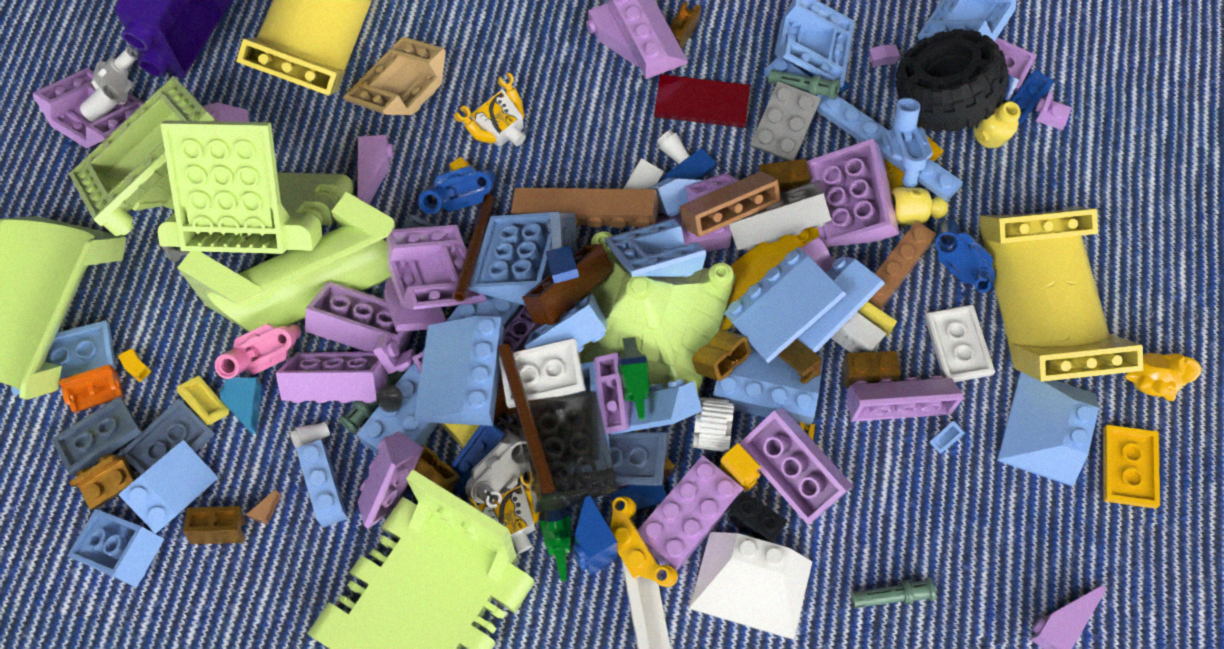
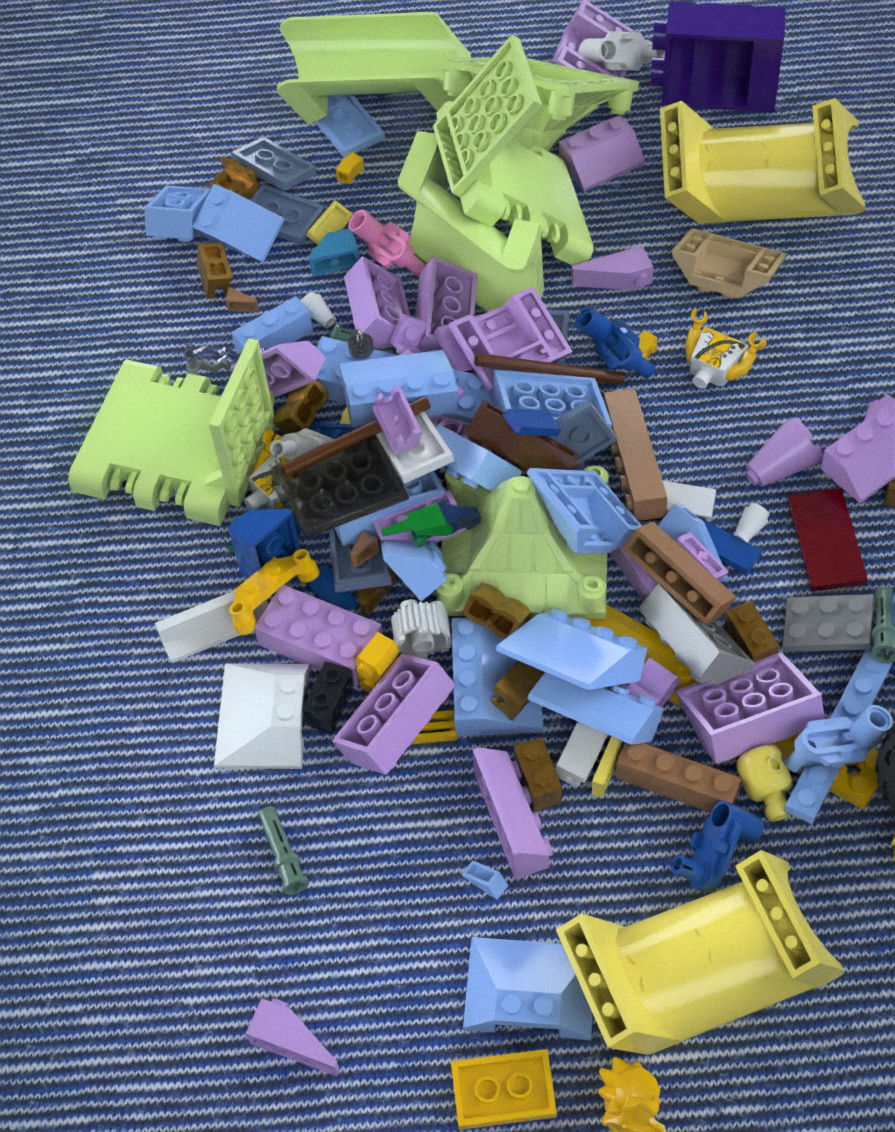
camera: 80 degrees right, 10 degrees down
orange hinge [59,364,124,413] -> none
white tile [924,305,995,382] -> none
none -> clear purple piece [184,344,267,374]
none -> medium nougat piece [350,531,380,569]
none -> lavender hinge [372,386,422,455]
none -> lavender cone [745,417,823,487]

